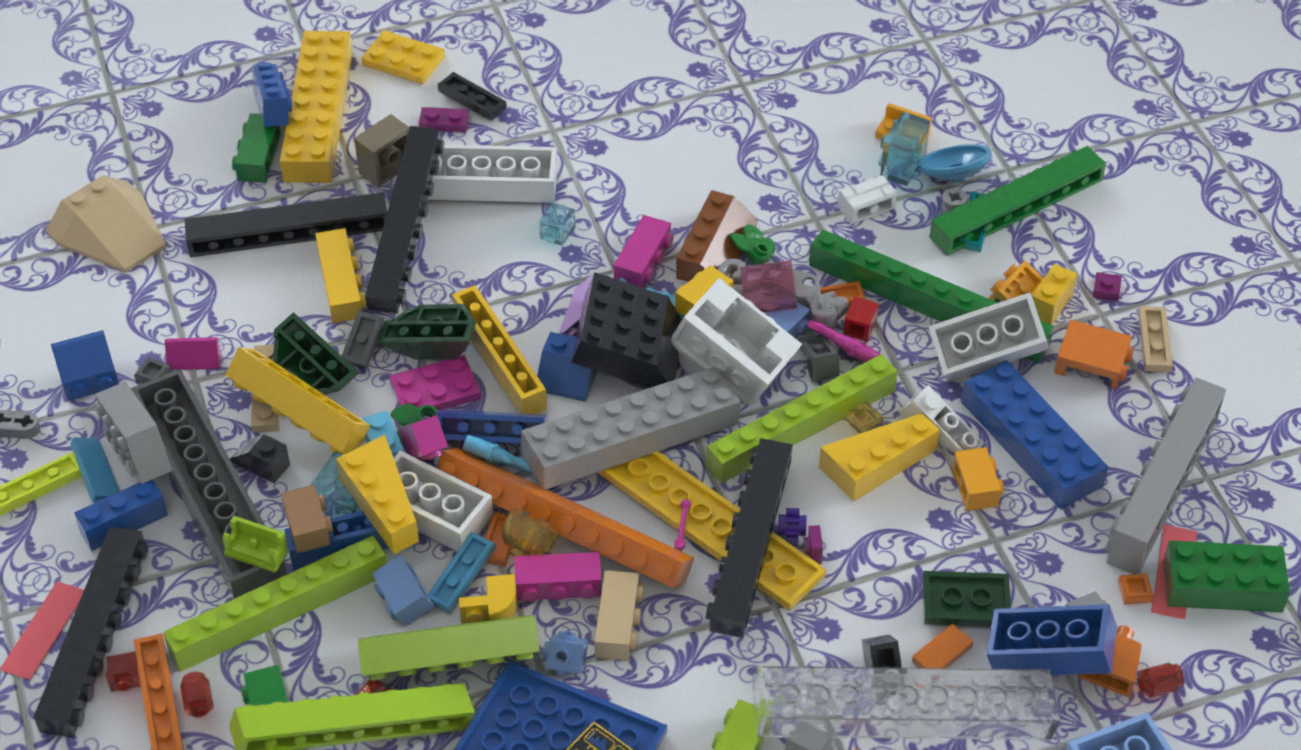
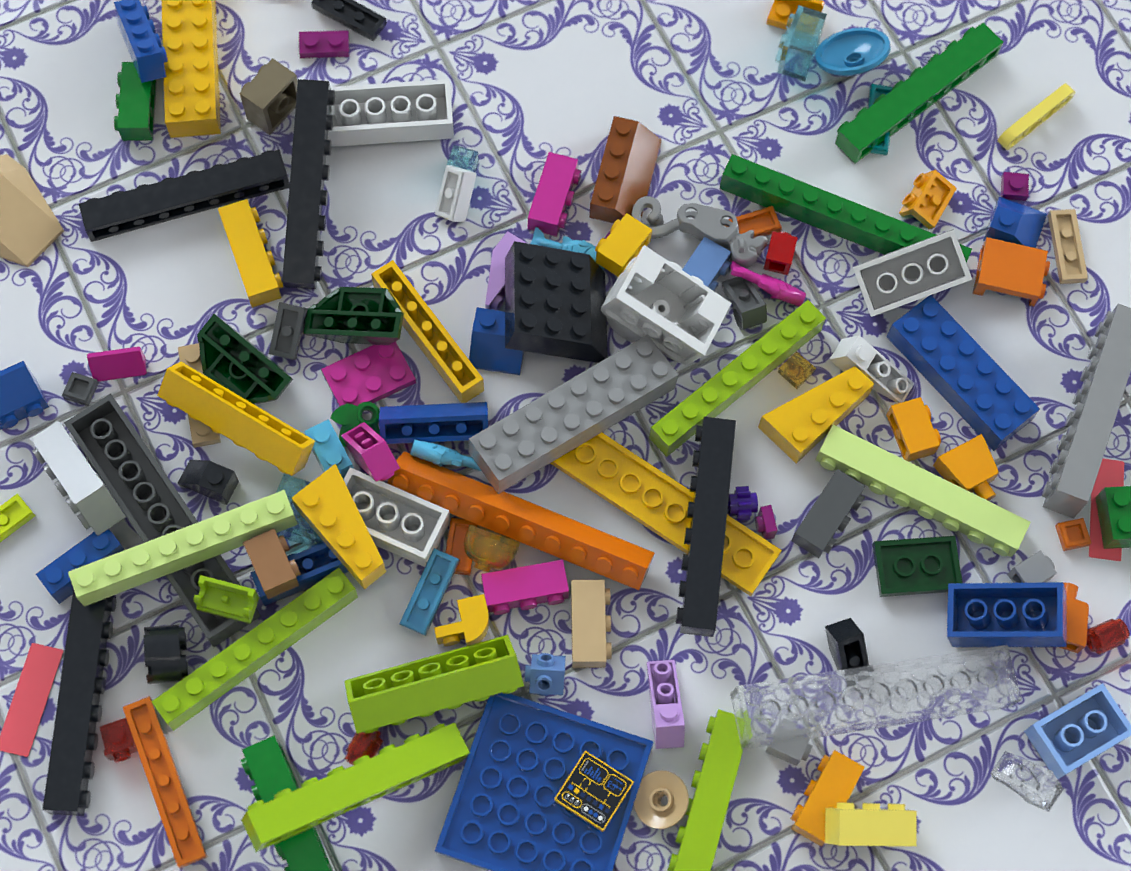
camera: 10 degrees left, 20 degrees up
dark azure tile [70,437,119,503] -> none
clear red brick [180,672,214,718] -> none
medium blue brick [372,554,435,626] -> none
dark pink hinge [674,499,691,551] -> none
green plate [729,224,776,266] -> none
clear pink tile [740,260,798,313] -> none
white brick [838,175,897,225] -> none
orange tile [912,624,974,680] -> none
light grey wheel [941,188,967,214] -> none
yellow brick [1031,264,1077,325] -> none
none -> yellowish green brick [68,490,298,606]
none -> black brick [144,625,188,684]
none -> white slope [435,165,476,222]
none -> lavender slope [647,660,685,749]
none -> dark grey brick [791,469,865,558]
none -> yellowish green brick [816,425,1031,557]
none -> light orange torso [933,434,999,501]
none -> blue slope [983,196,1047,248]
none -> light yellow beam [997,83,1076,150]

